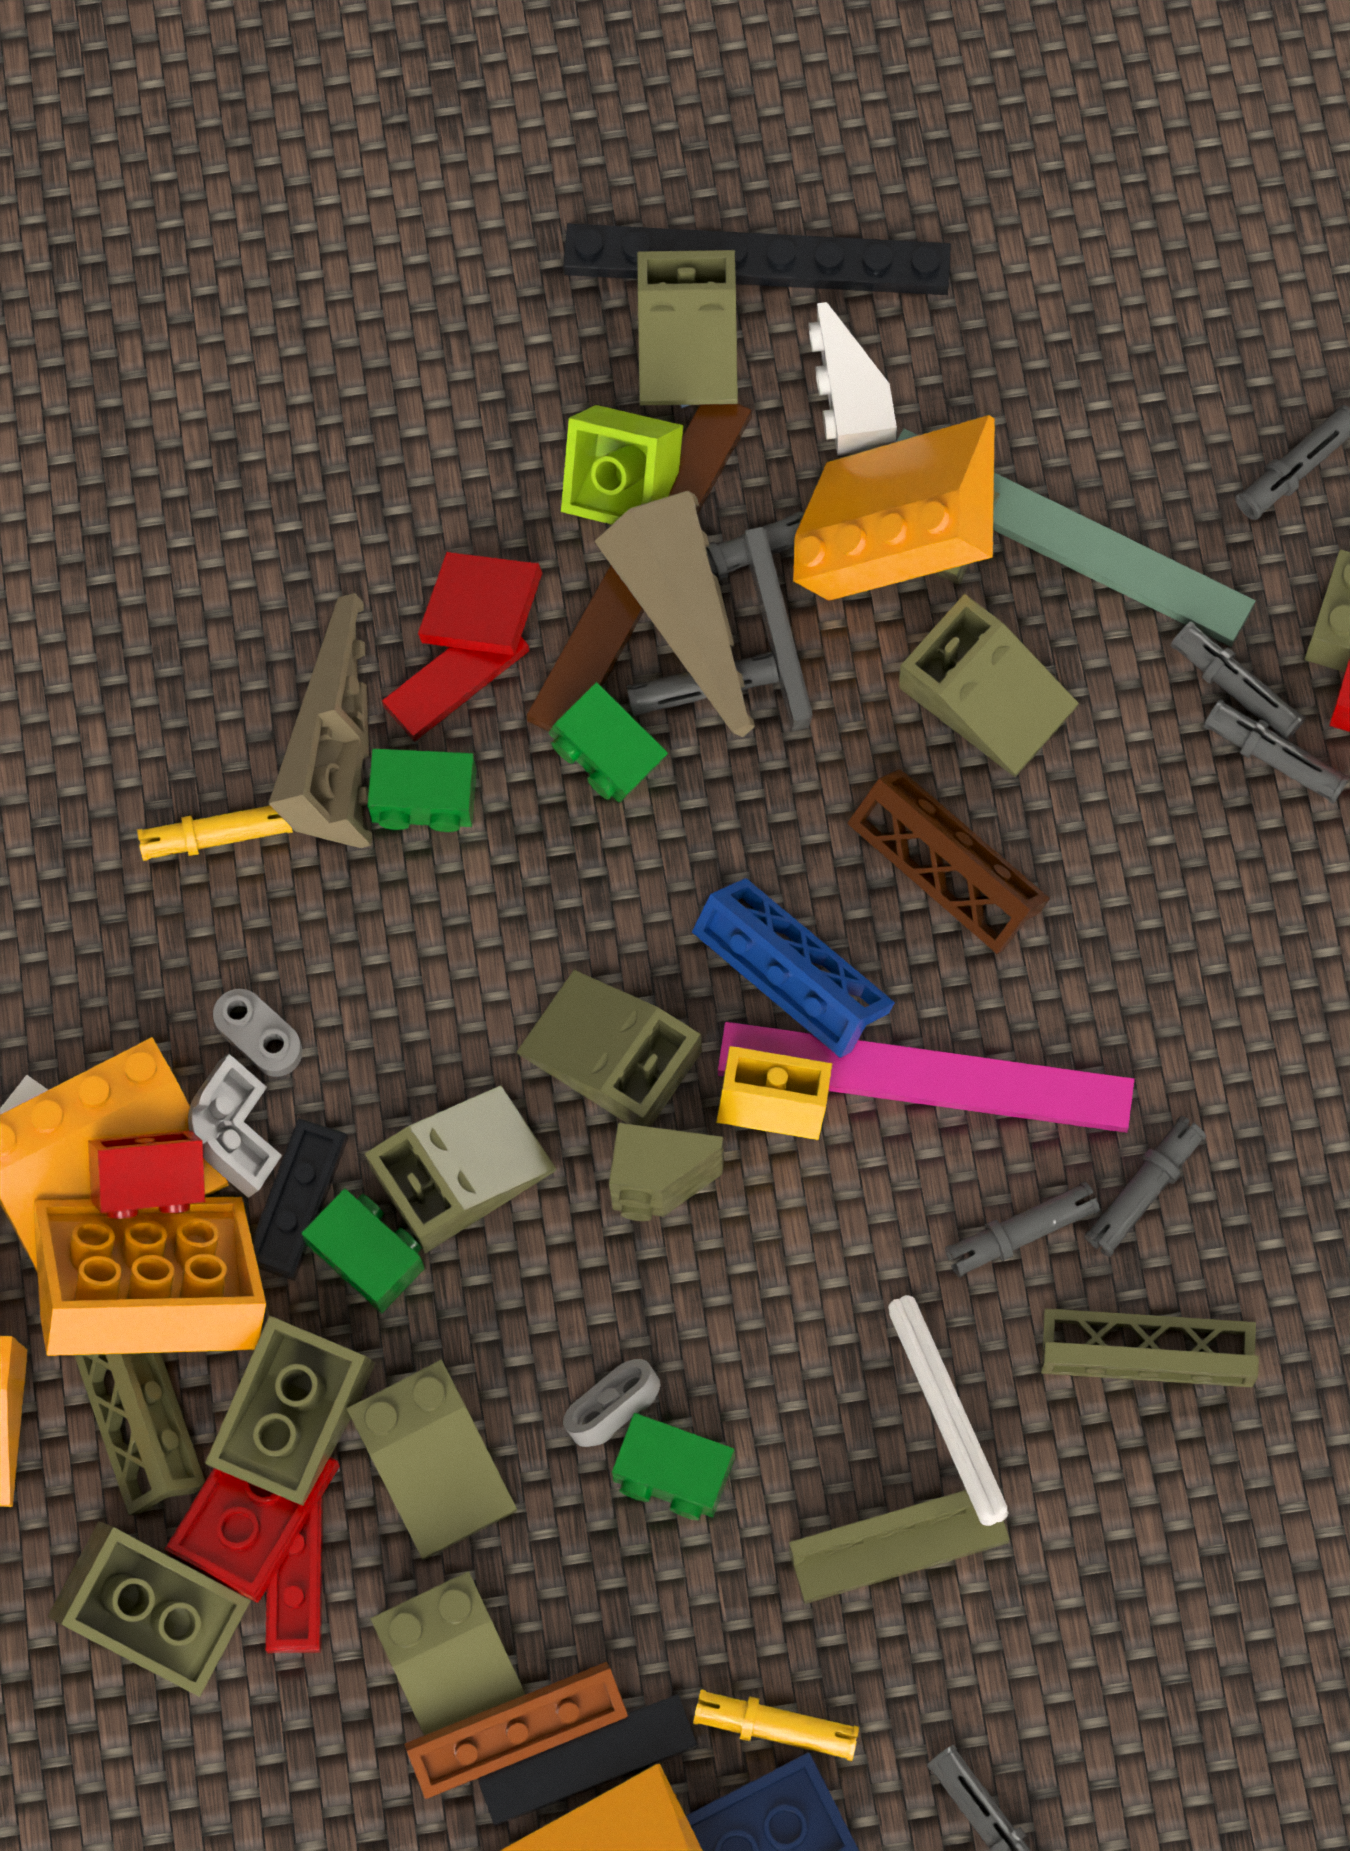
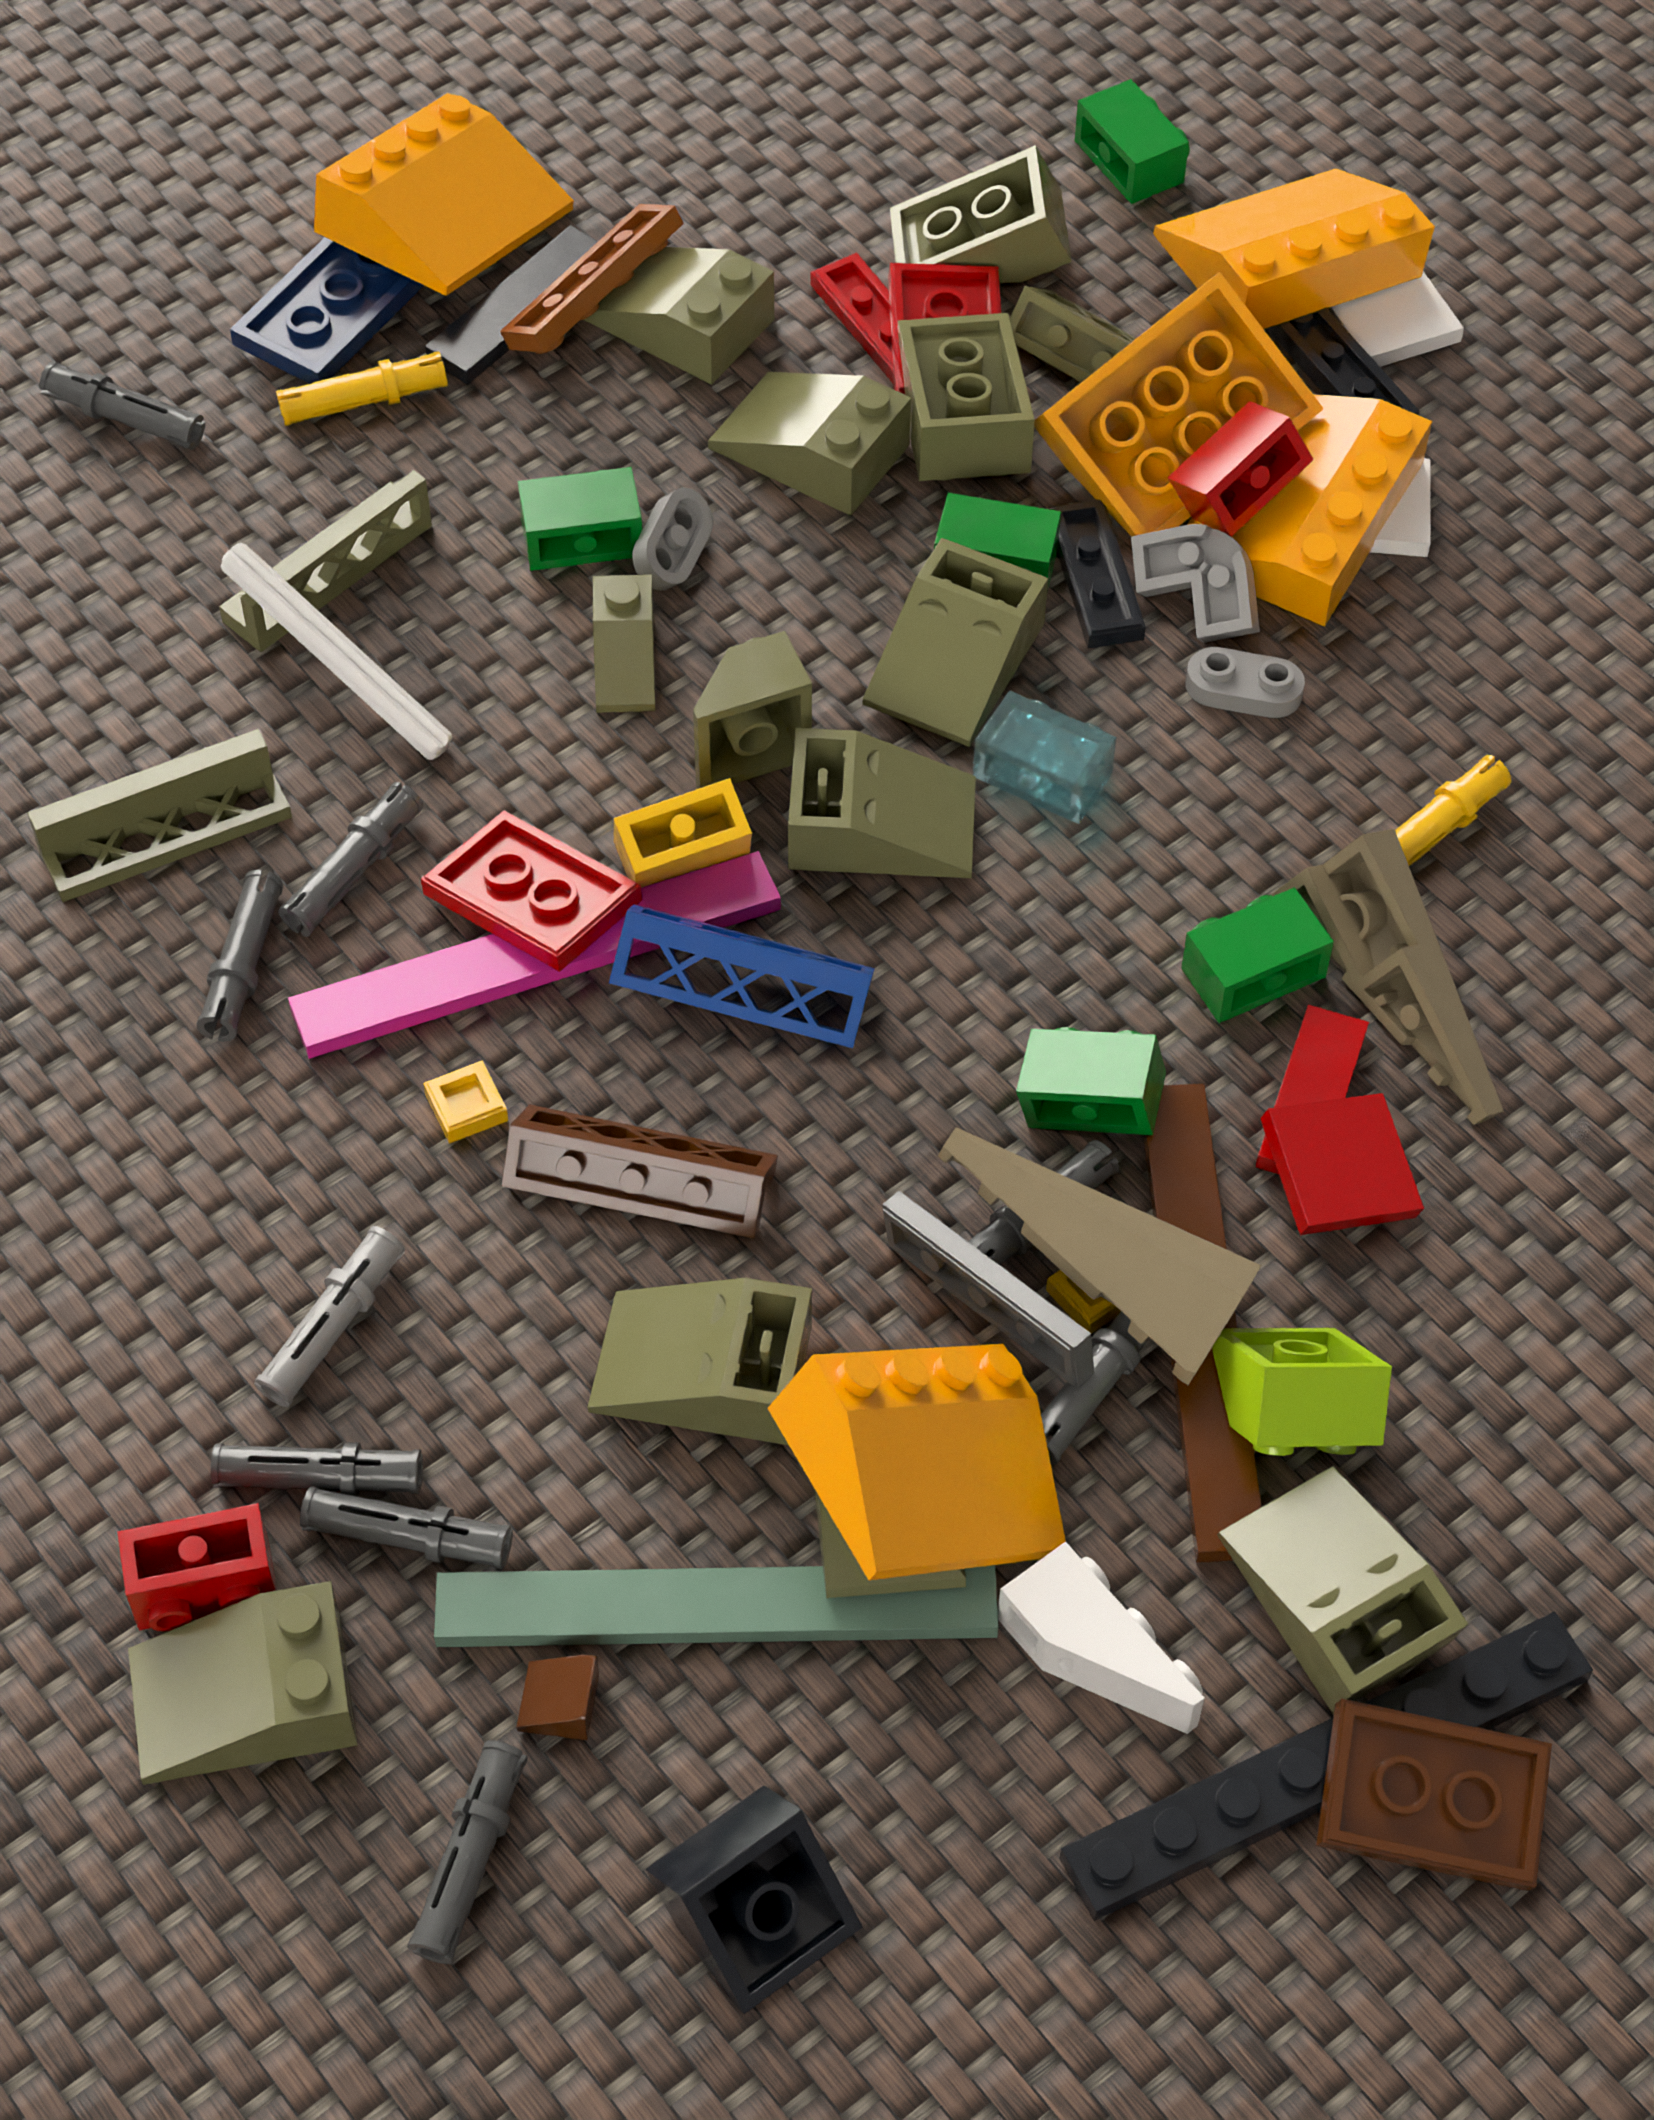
camera: 145 degrees right, 15 degrees down
none -> light grey pin [254,1226,405,1407]
none -> tile [421,810,642,972]
none -> yellow tile [423,1060,508,1144]
none -> reddish brown slope [517,1655,599,1740]
none -> olive slope [593,574,655,713]
none -> black slope [645,1785,863,2014]
none -> clear light blue brick [973,690,1117,824]
none -> reddish brown tile [1316,1699,1552,1891]

